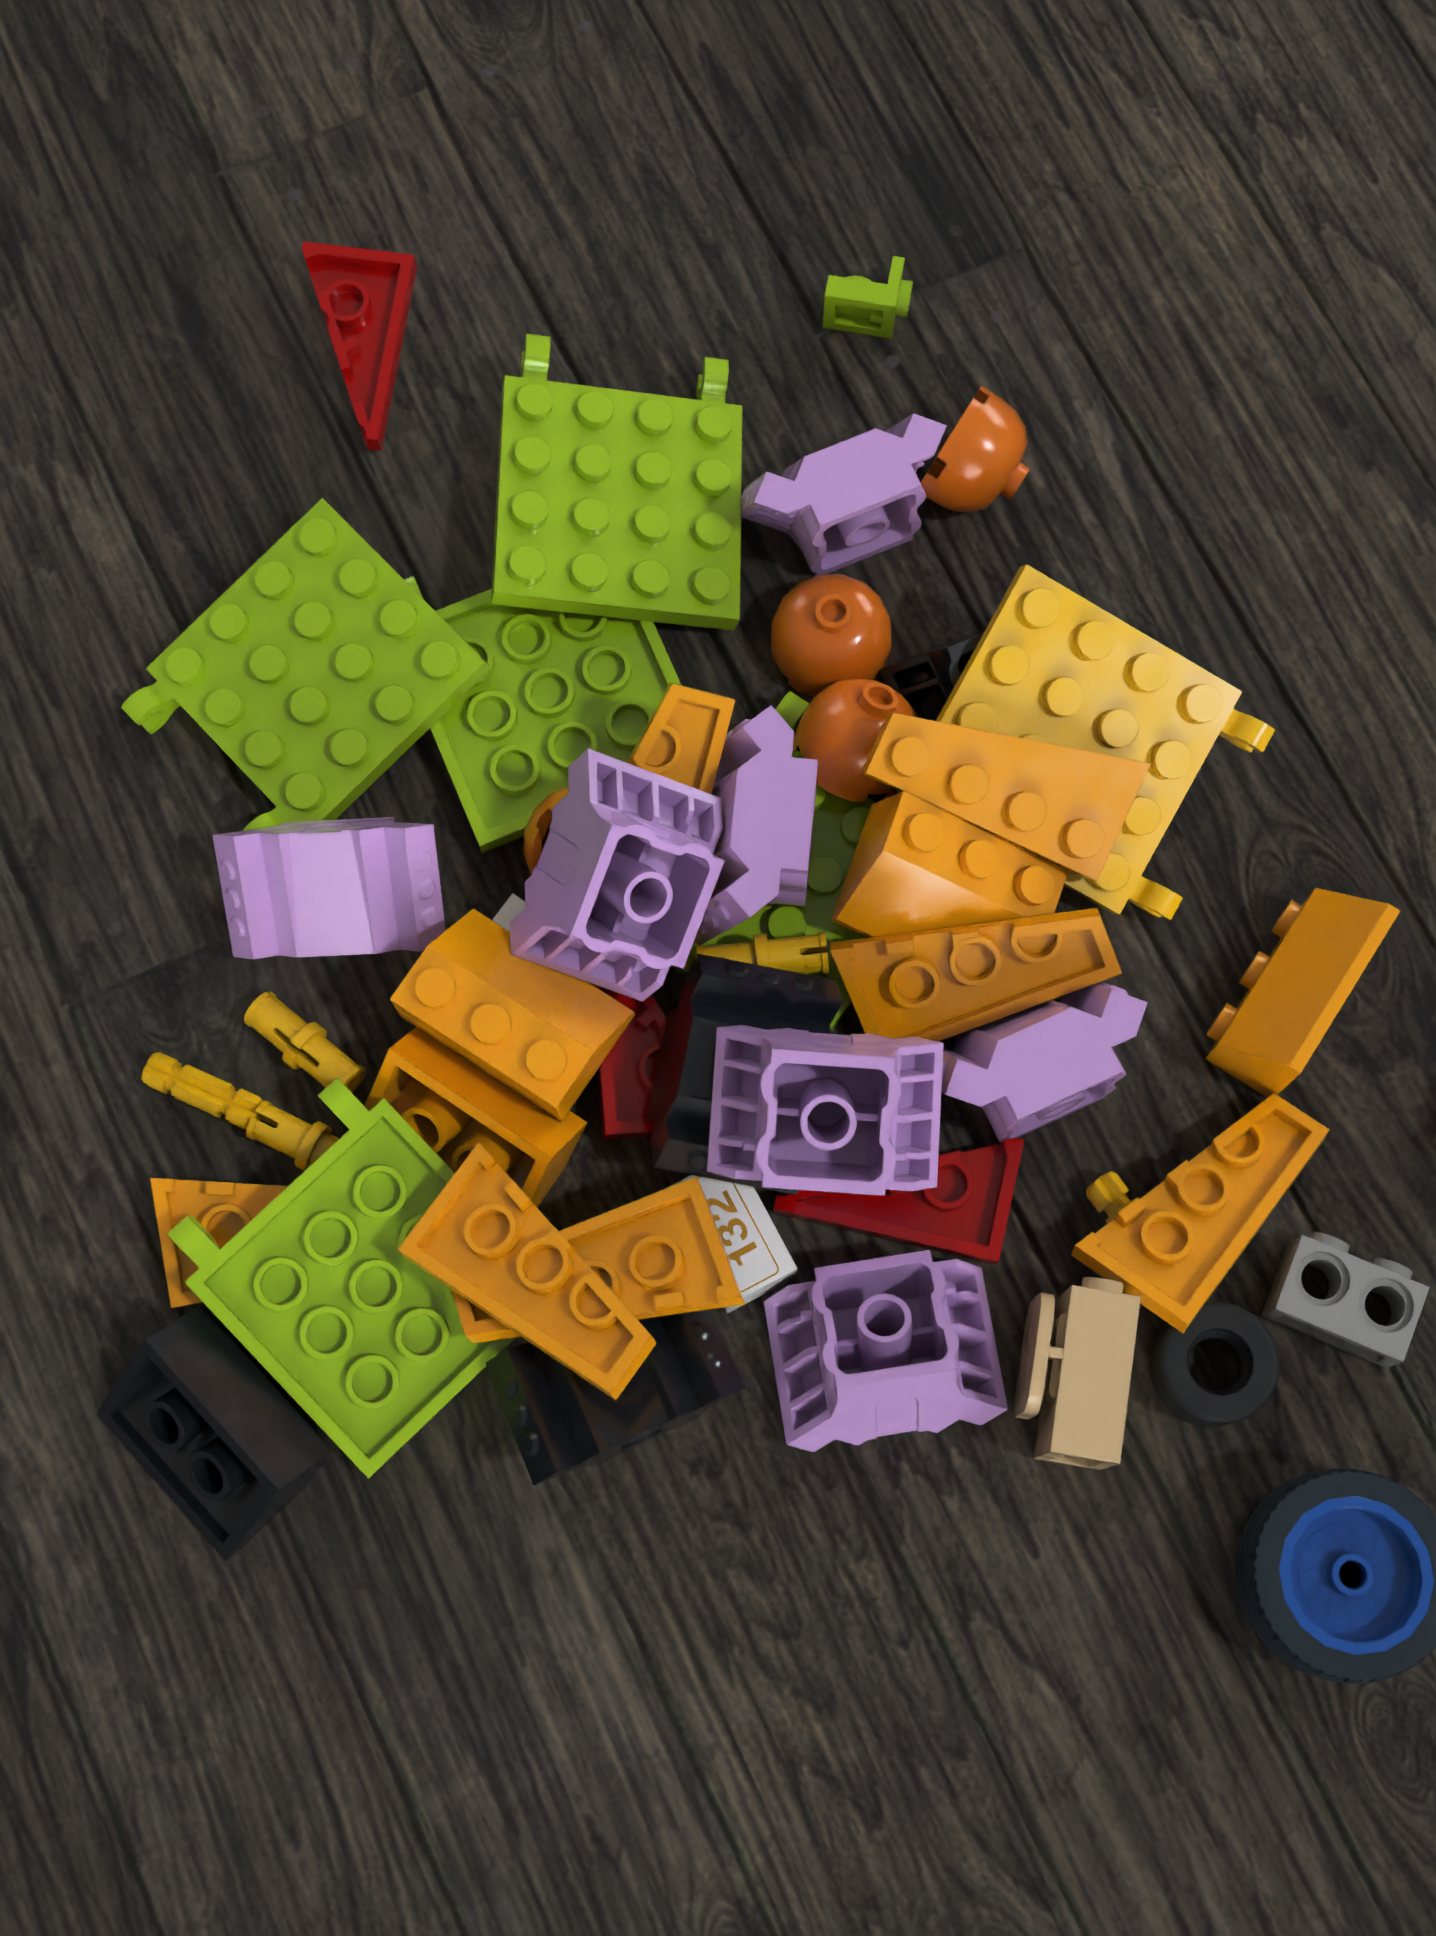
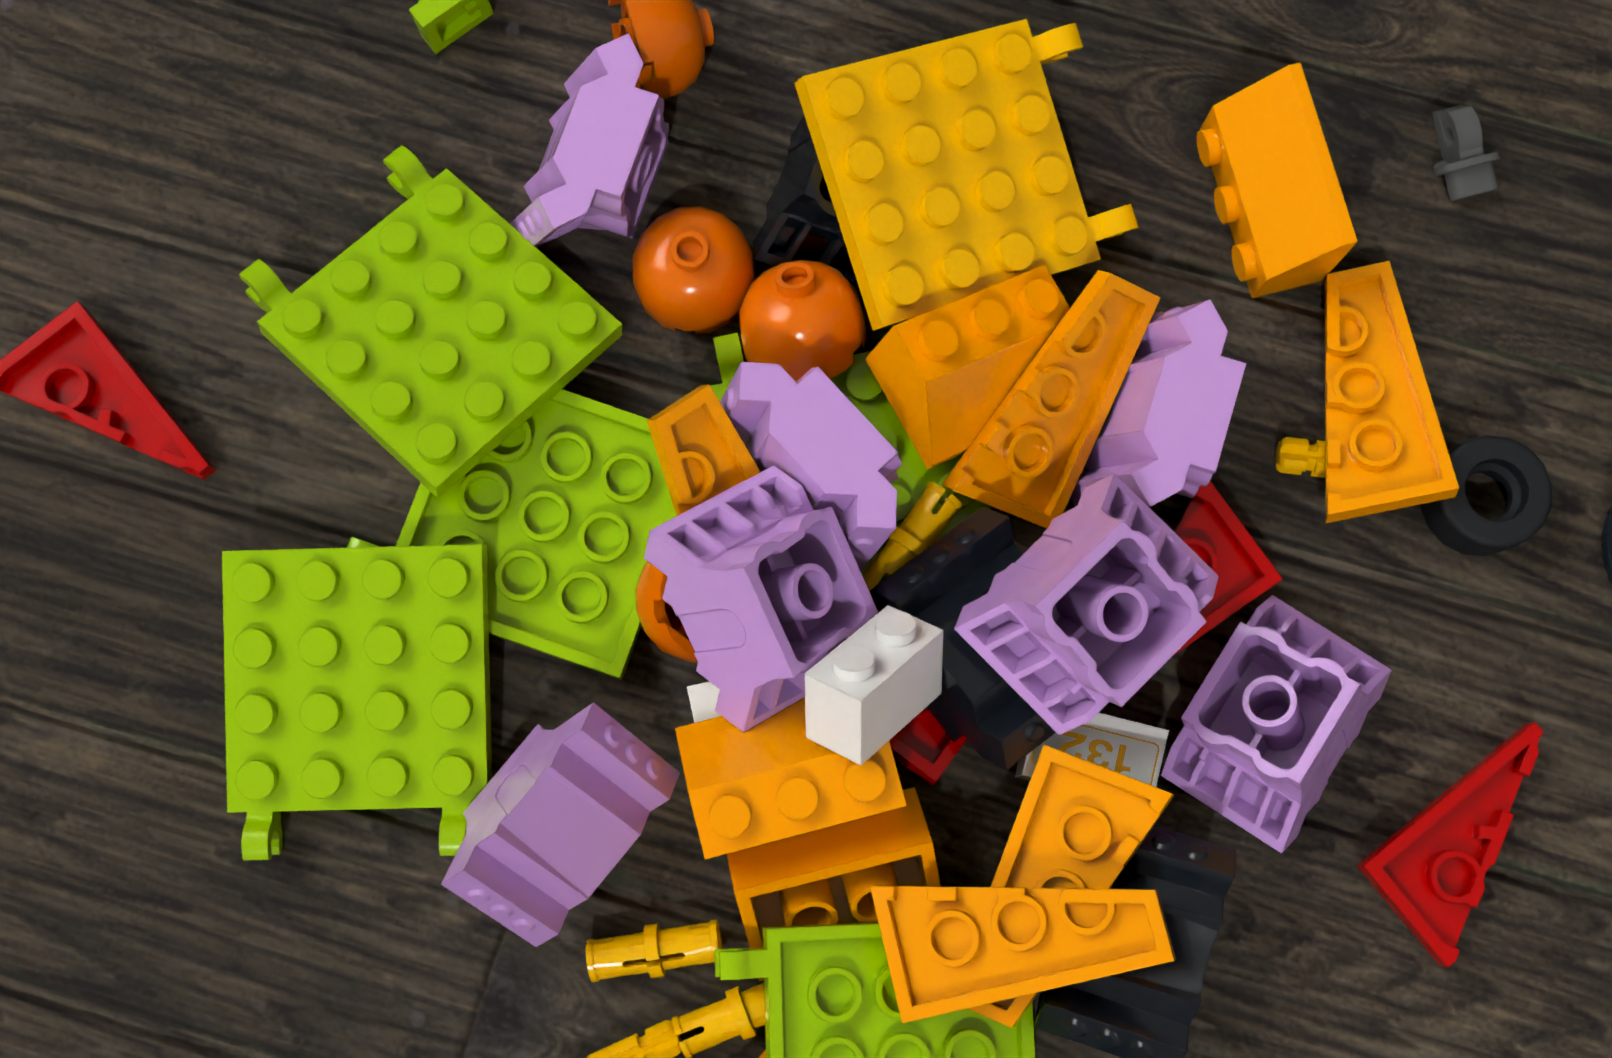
camera: 50 degrees left, 5 degrees up
light orange wing [861,713,1151,881] -> none
tan brick [1014,1277,1141,1470] -> none
light grey brick [1261,1232,1430,1368] -> none
none -> white brick [805,605,943,765]
none -> red wing [1356,722,1544,968]

